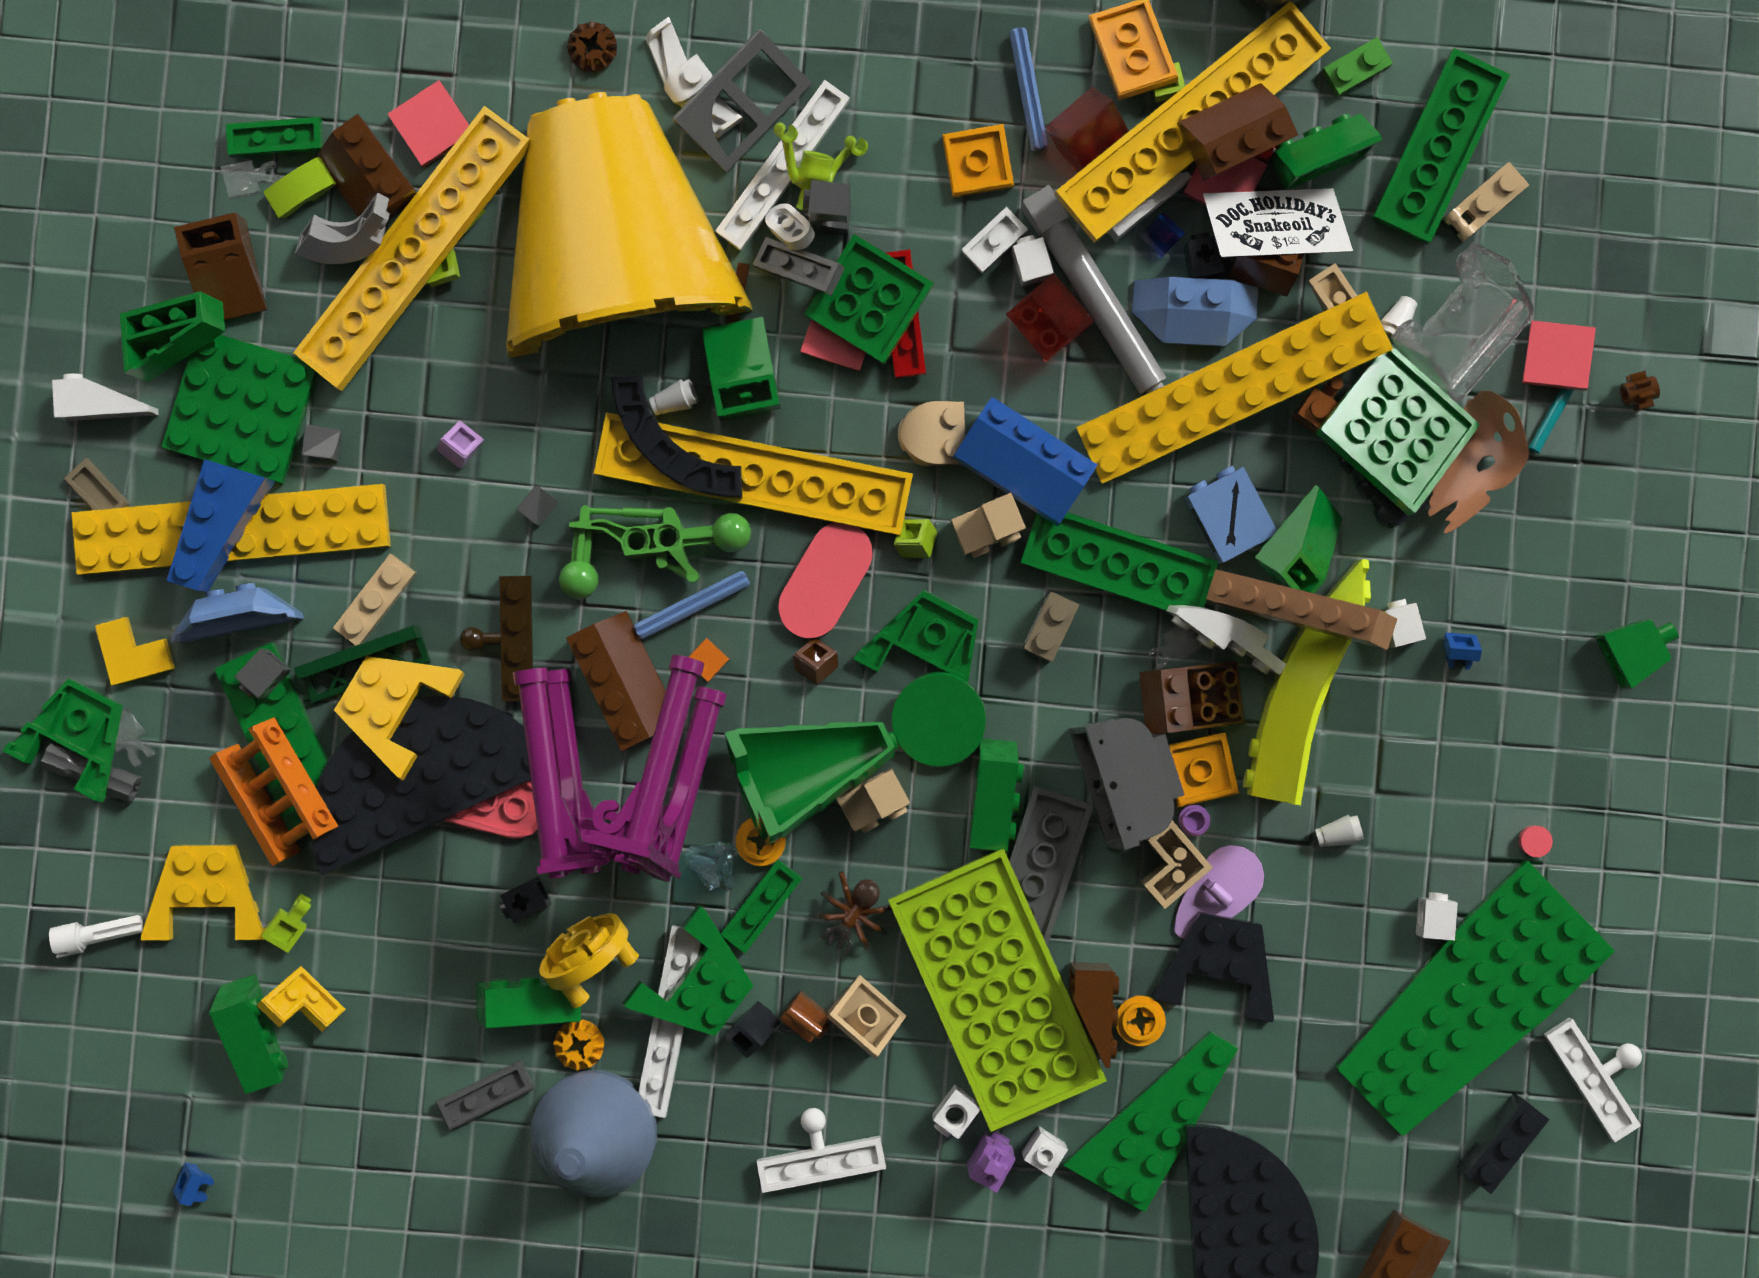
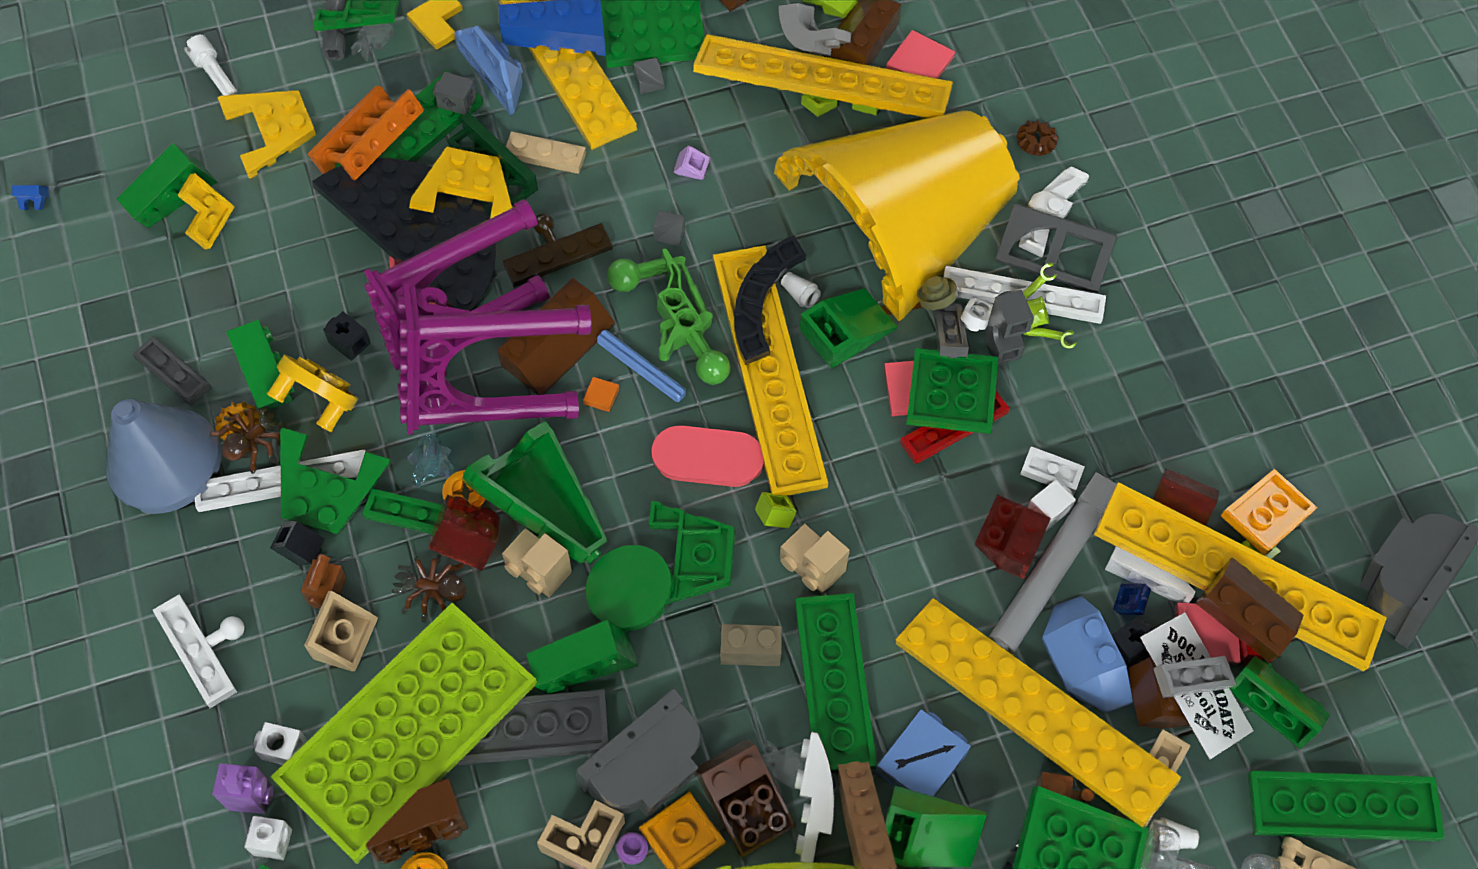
camera: 65 degrees right, 25 degrees down
lime plate [261,893,311,953] -> none
reddish brown slope [793,638,838,685] -> none
tan slope [898,401,965,466] -> none
light orange tile [942,124,1014,198] -> none
blue slope [952,397,1098,526] -> none
medium blue axle [1010,28,1048,151] -> none
bright green plate [1321,37,1393,97] -> none
none -> animal [210,406,287,474]
none -> clear red slope [428,494,500,571]
none -> olive plate [917,276,959,310]
none -> light grey plate [1153,656,1236,698]

